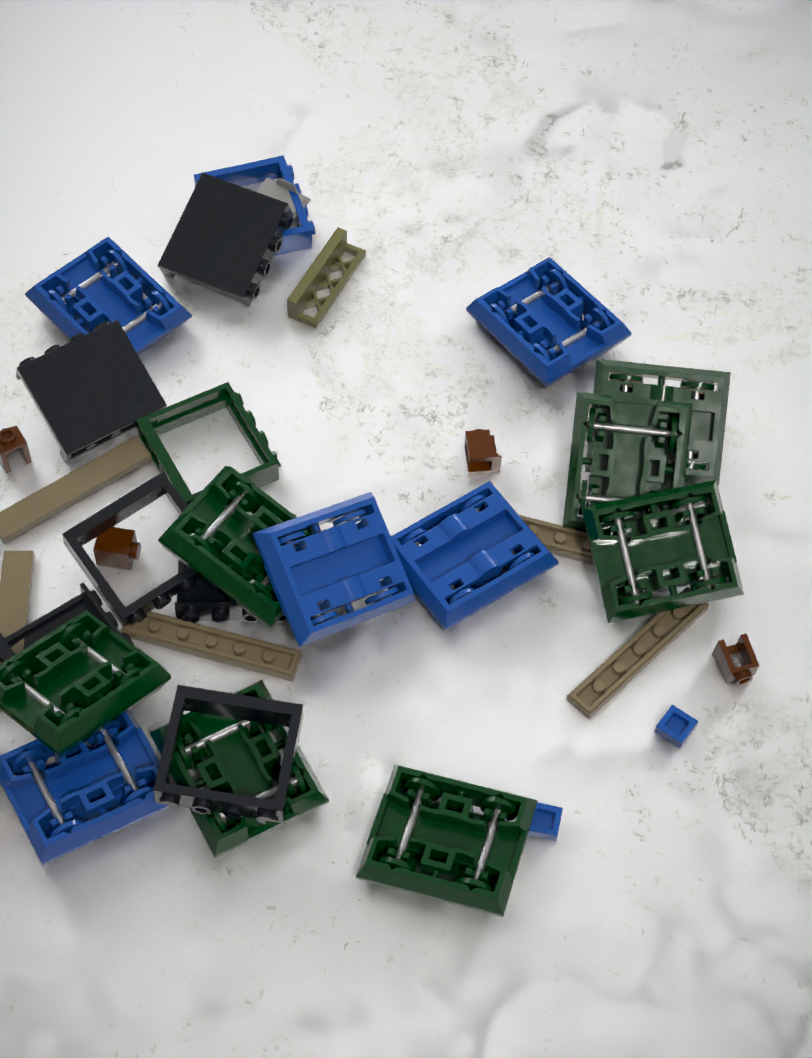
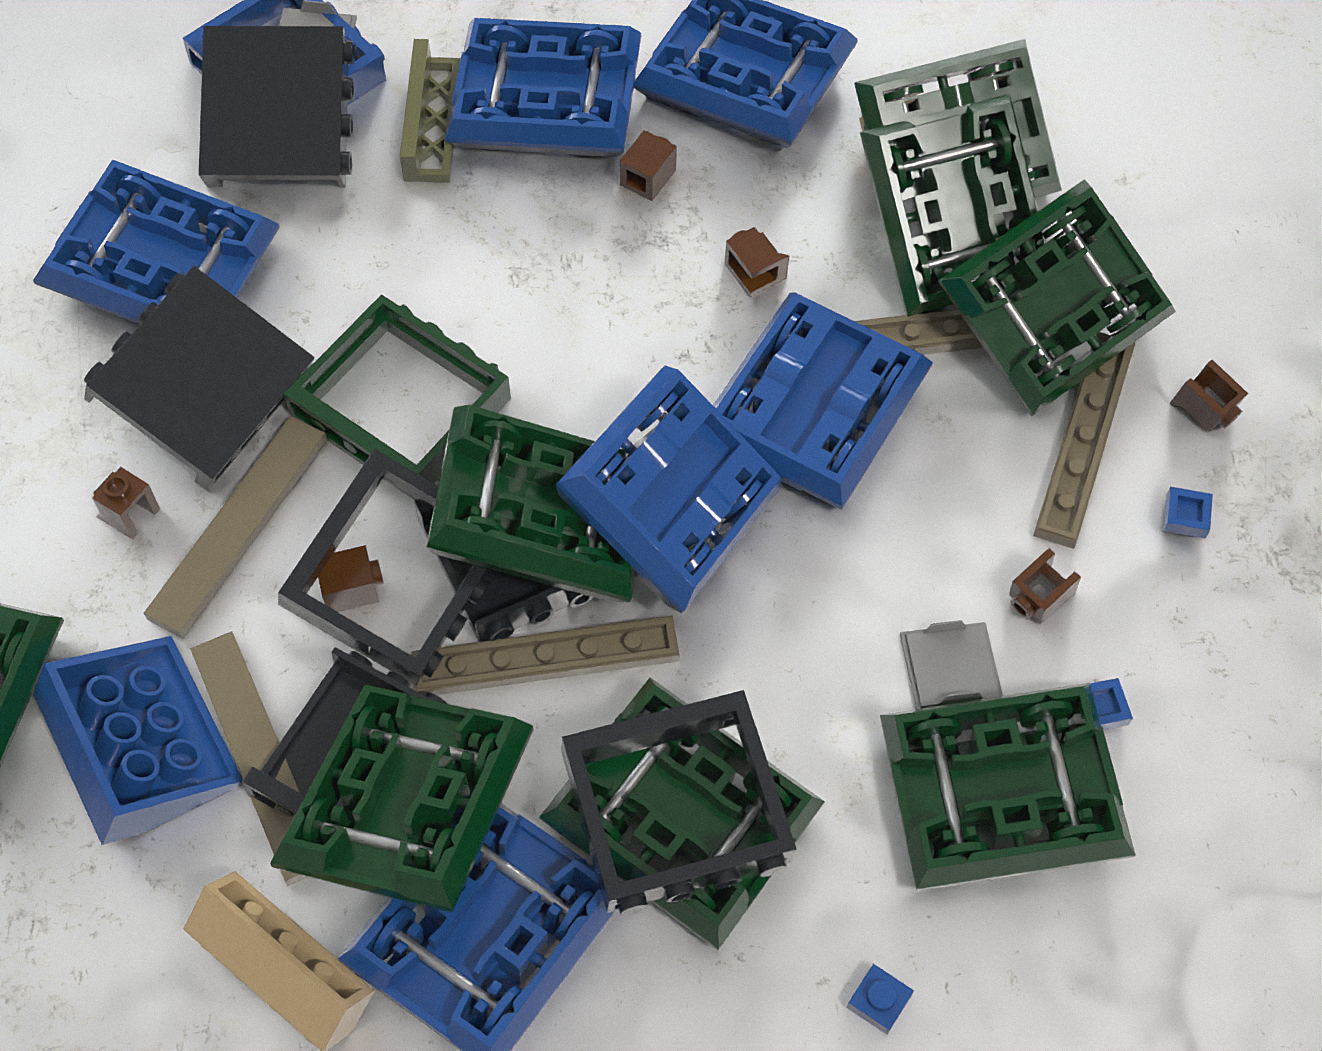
camera: 25 degrees left, 5 degrees up
none -> blue piece [445,18,642,157]
none -> reddish brown brick [620,130,677,201]
none -> blue plate [846,963,914,1035]
none -> light grey piece [900,620,1003,709]
none -> reddish brown window [1009,548,1081,624]

